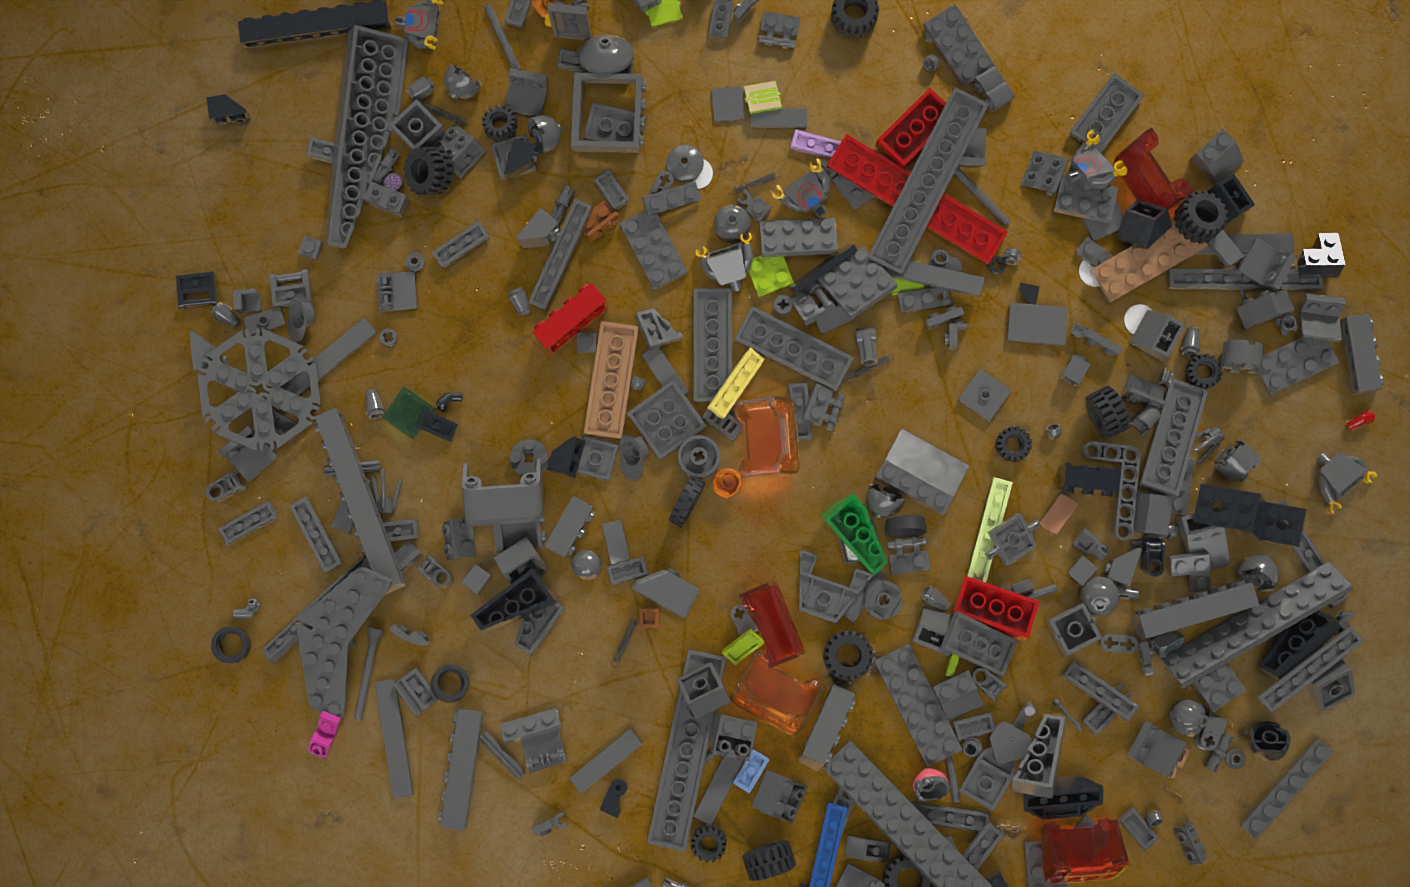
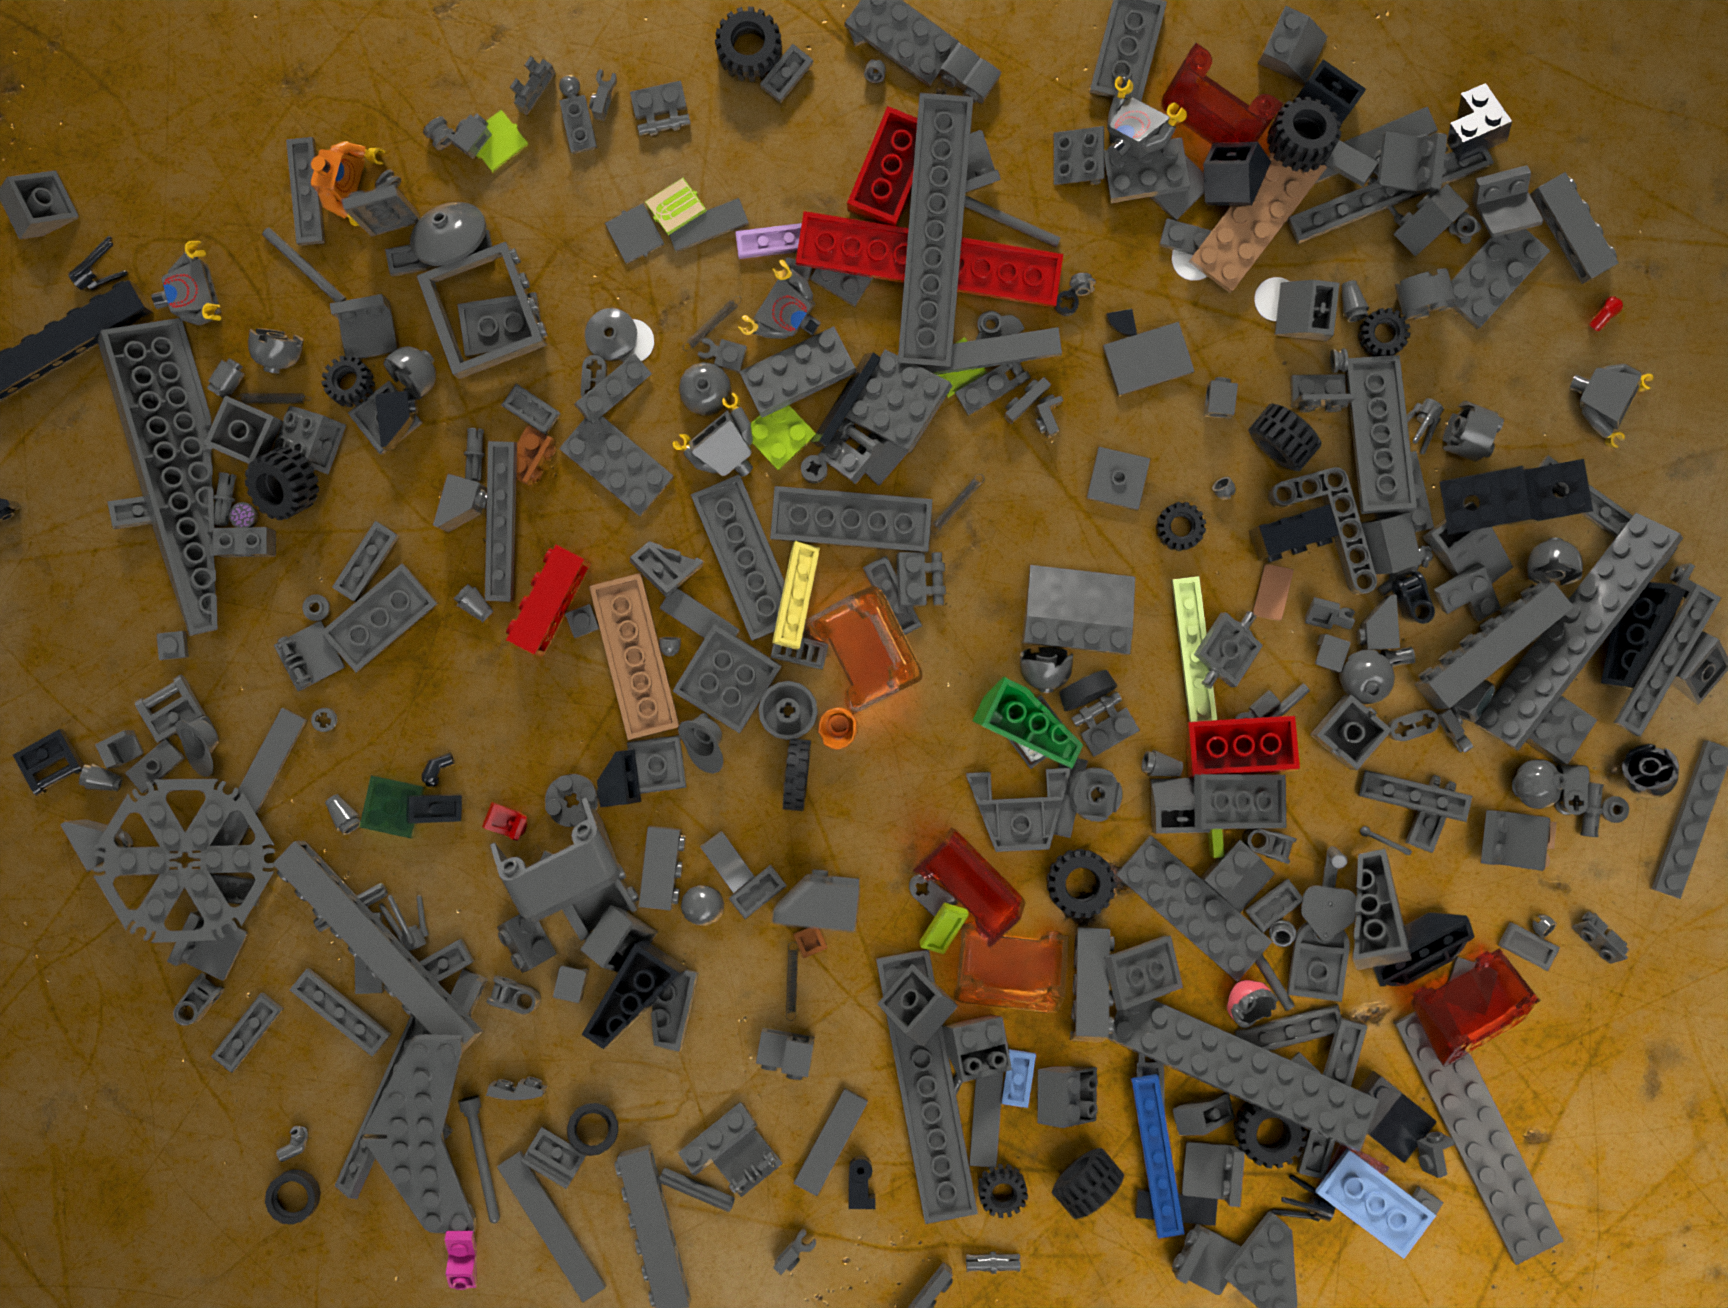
camera: 25 degrees left, 5 degrees up
dark grey piece [855,327,878,366] -> none
dark grey hinge [1070,322,1122,357] -> none
dark grey piece [1131,405,1161,436] -> none
none -> dark grey plate [321,563,438,672]
none -> red bracket [482,802,527,841]
none -> dark grey brick [756,1028,815,1080]
none -> dark grey plate [760,44,813,103]
none -> dark grey plate [1104,936,1183,1010]

